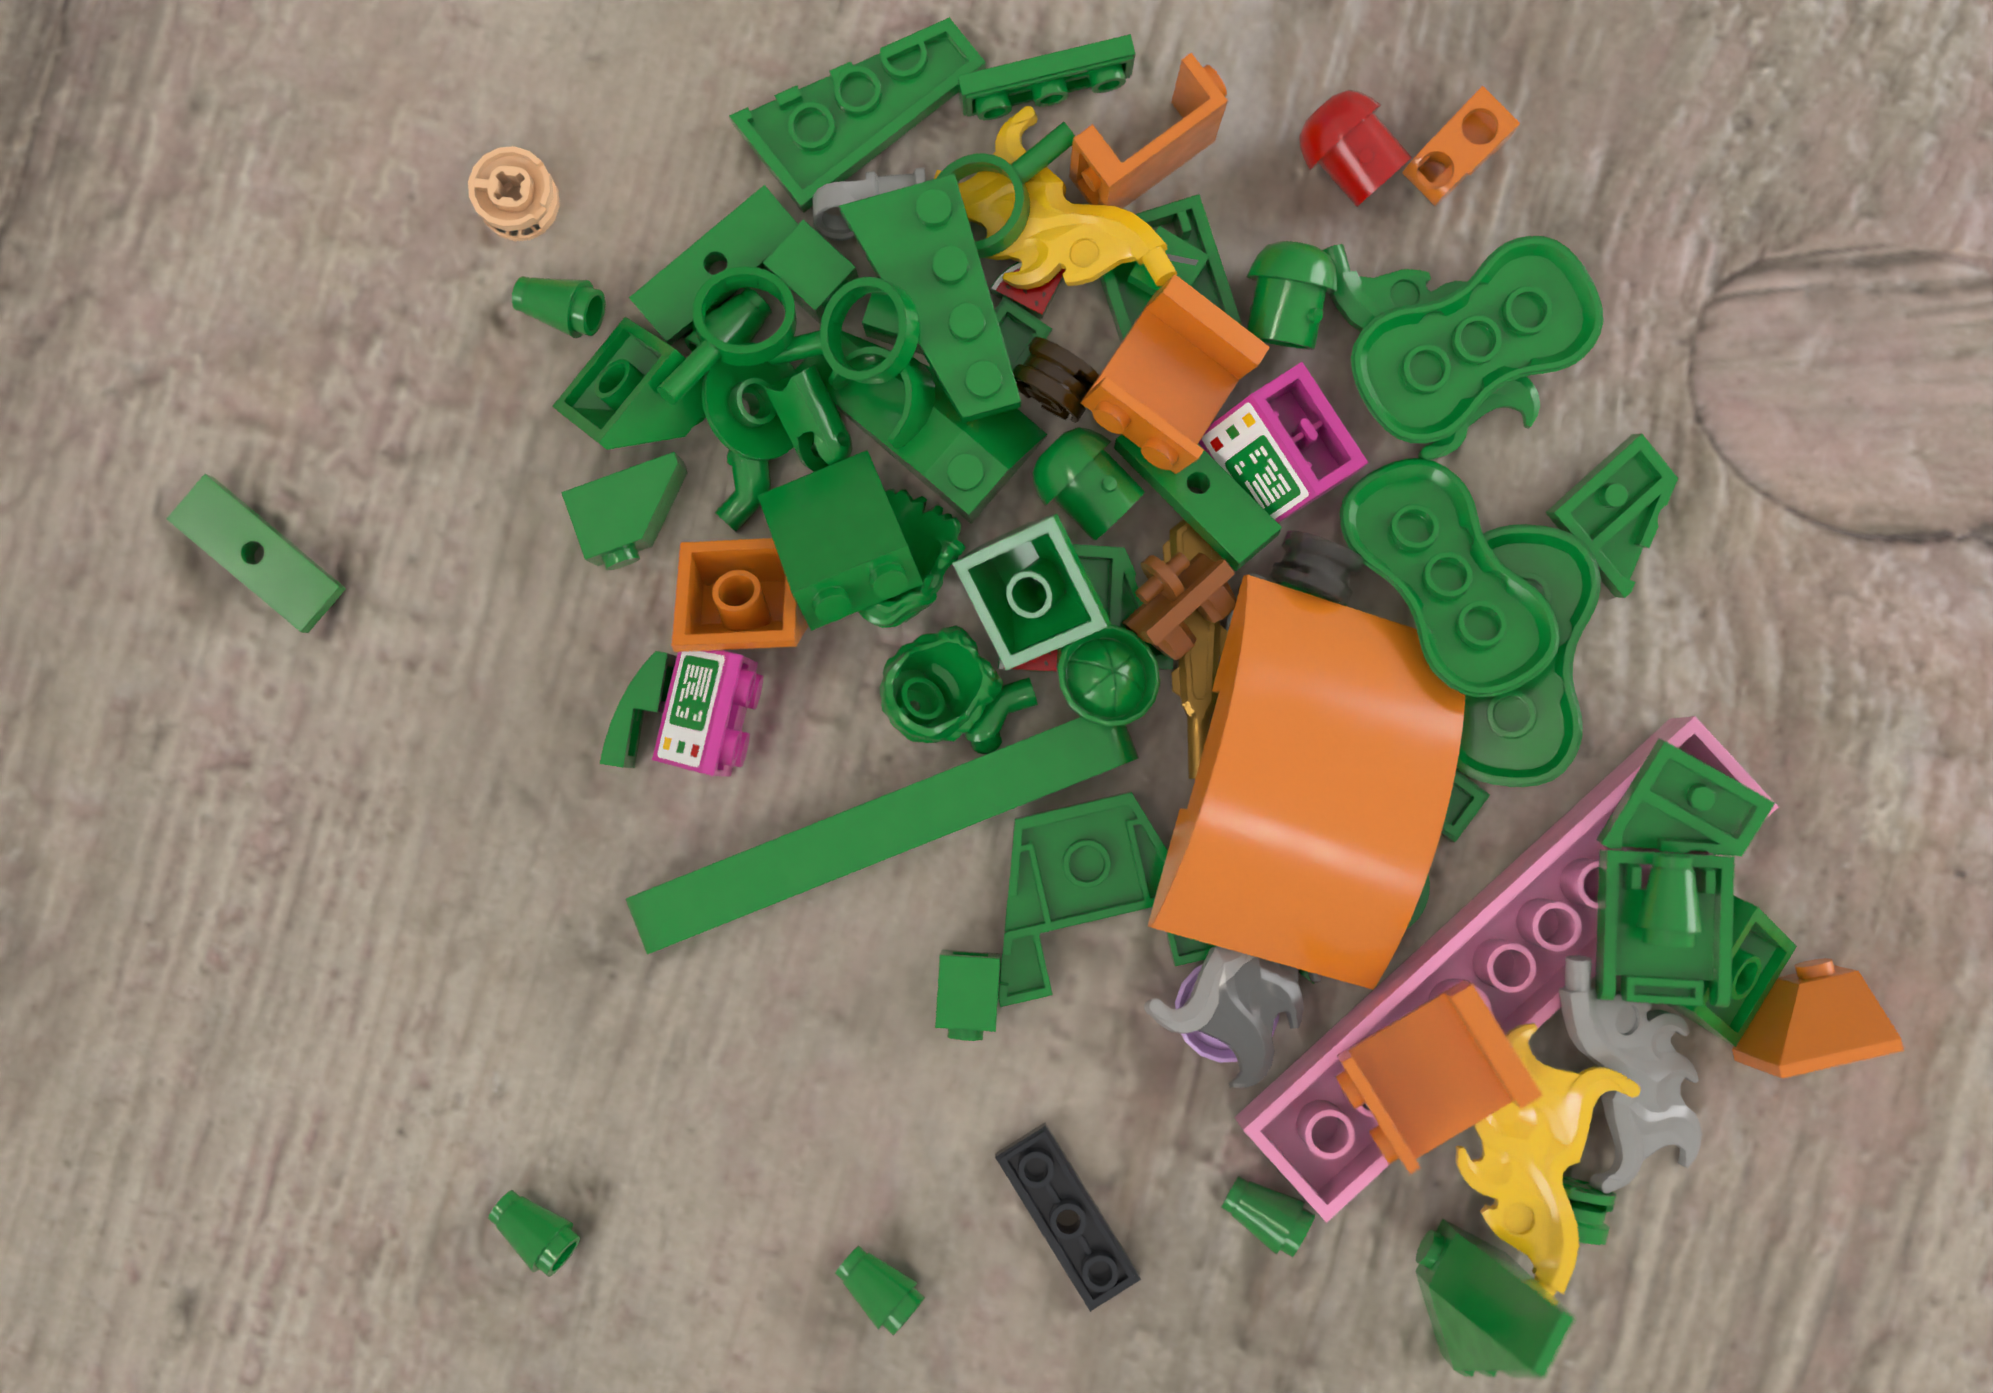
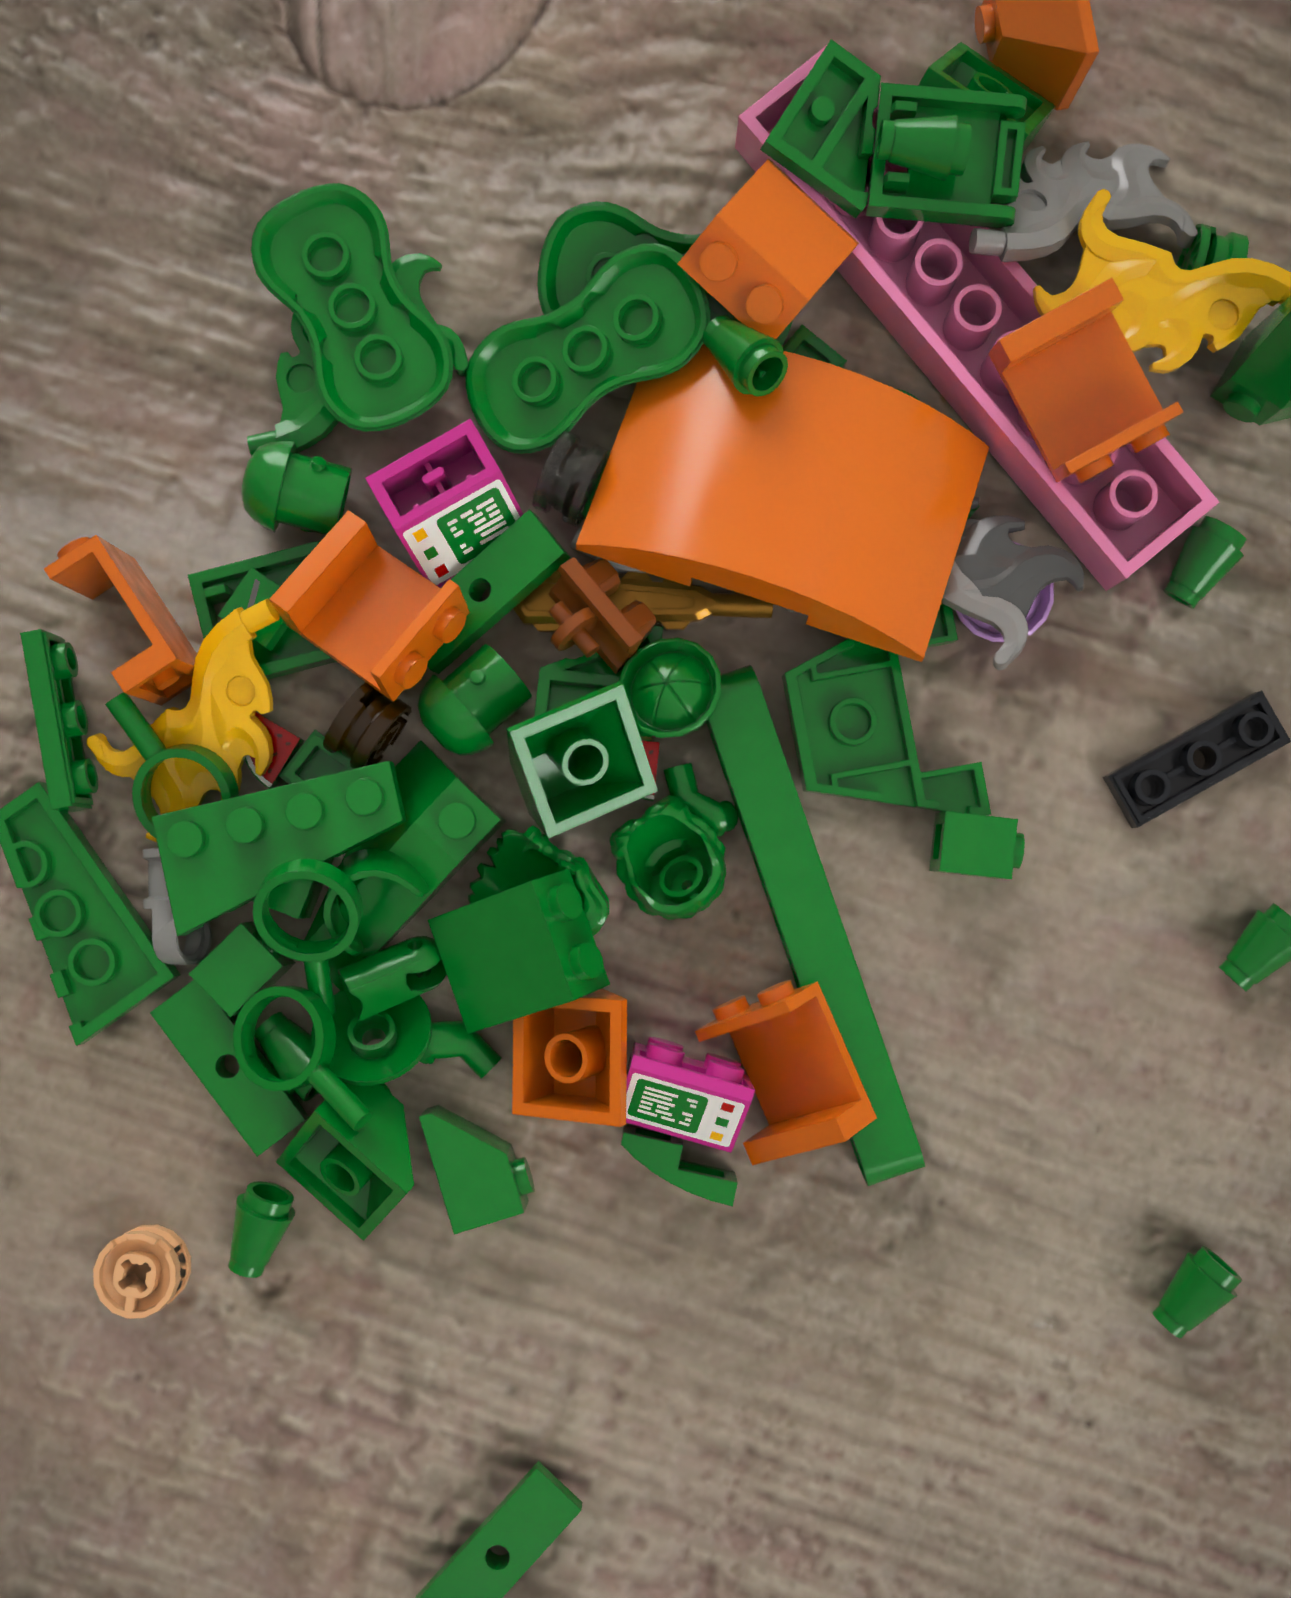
camera: 90 degrees left, 0 degrees up
red piece [1299,90,1412,207] -> none
orange leg [1402,85,1520,206] -> none
green wing [1545,433,1678,598] -> none
none -> orange slope [677,159,859,339]
none -> orange panel [695,980,877,1165]
none -> green cone [703,315,788,396]

